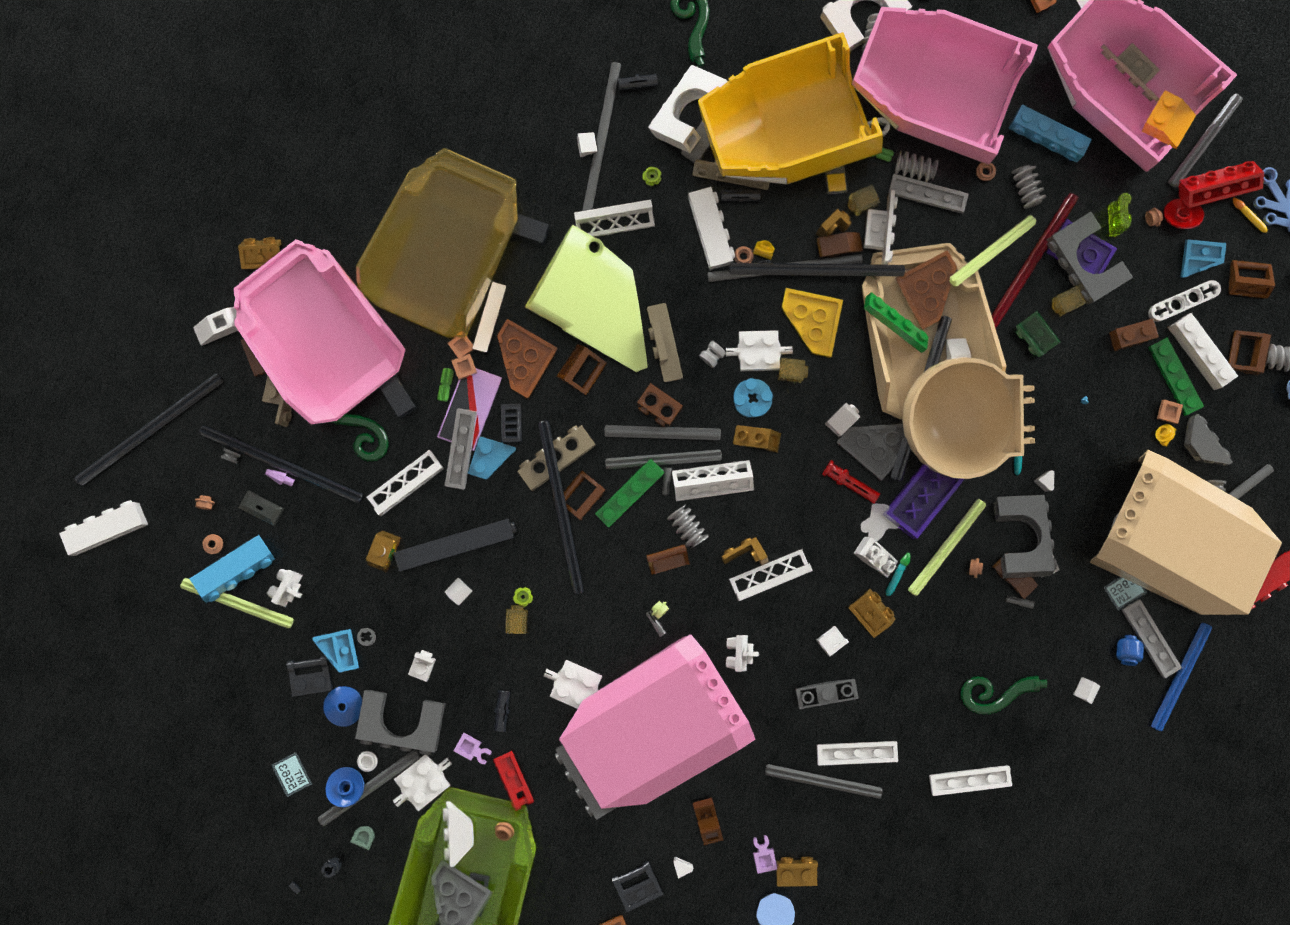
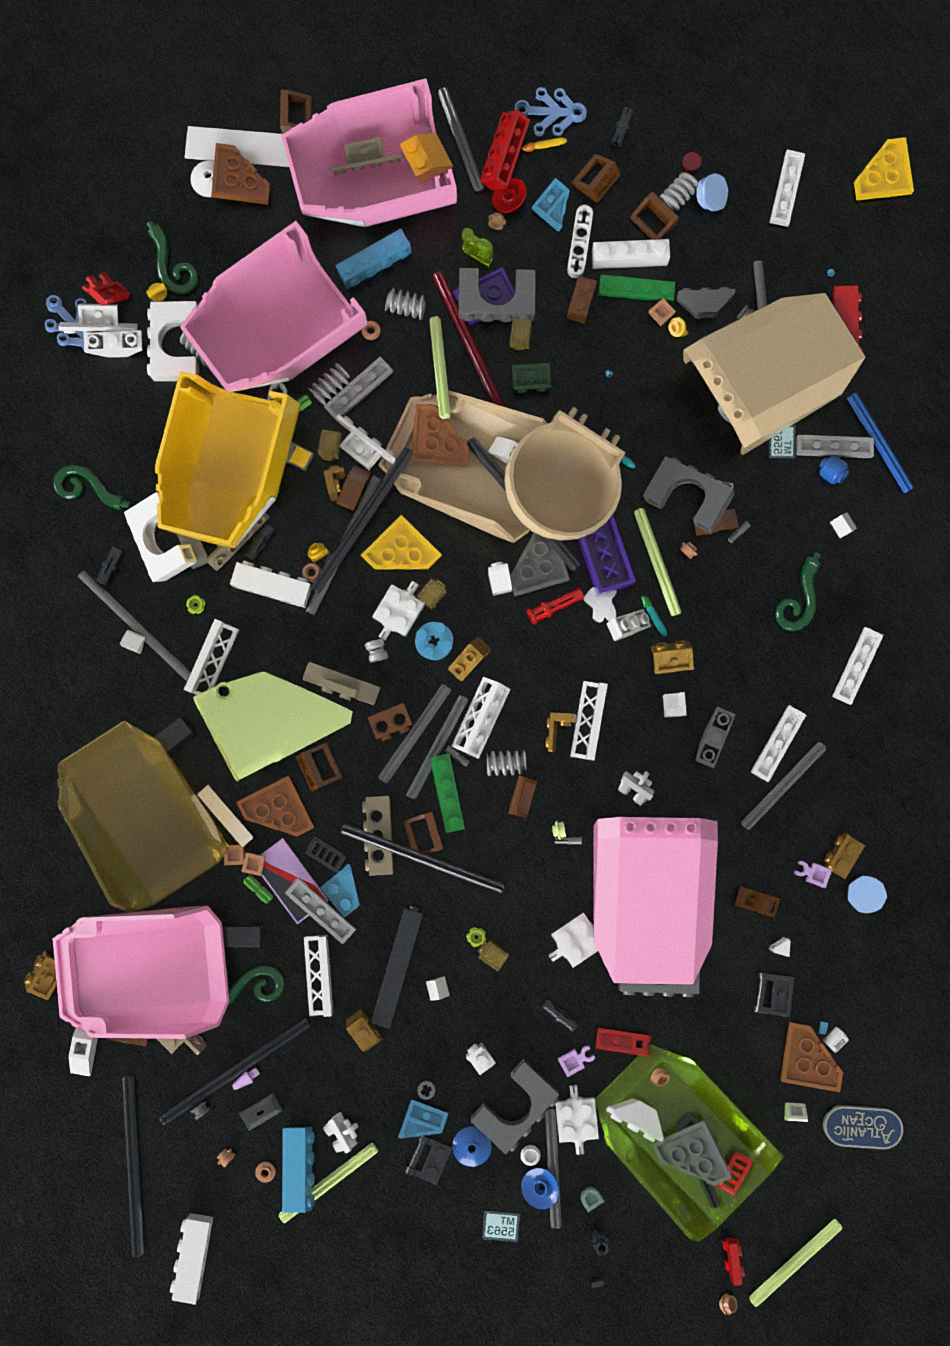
camera: 50 degrees left, 0 degrees up
green plate [864,292,929,353] -> none
white slope [1034,471,1054,492] -> none

